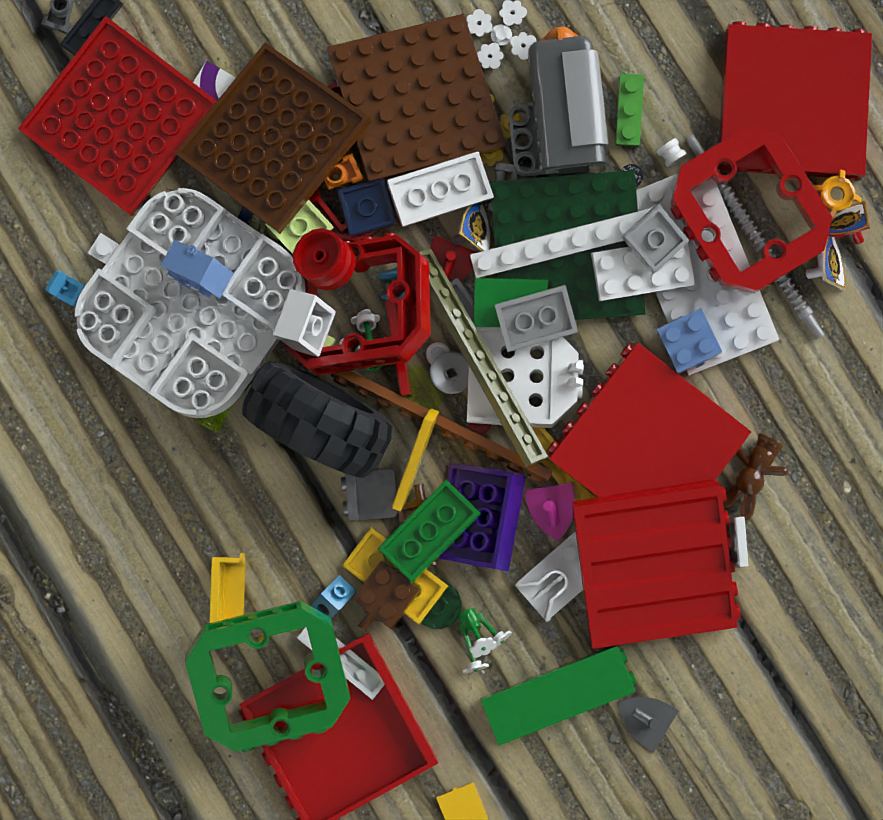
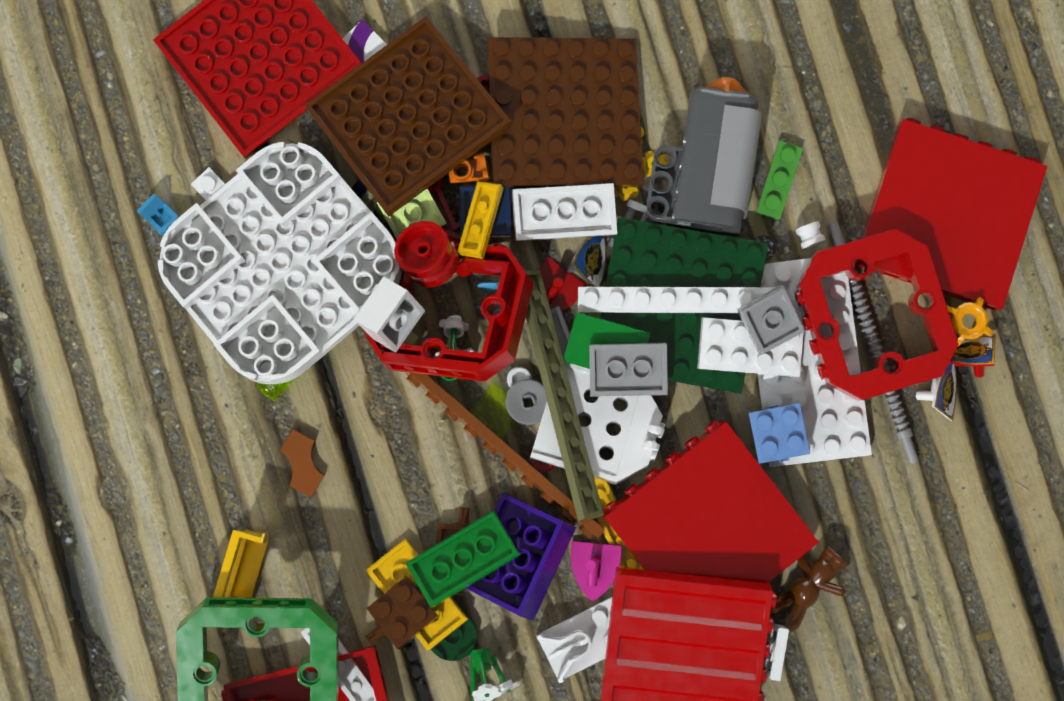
camera: 10 degrees right, 0 degrees up
medium blue brick [161,240,234,299] -> none
black tyre [242,360,393,478] -> none
dark azure bracket [311,575,357,619] -> none
flat silver bracket [341,469,398,521] -> none
red tile [385,300,413,398] -> none
yellow tile [392,409,439,512] -> none
white plant [467,0,536,69] -> none
none -> dark orange tile [280,429,325,498]
none -> yellow tile [457,181,504,259]

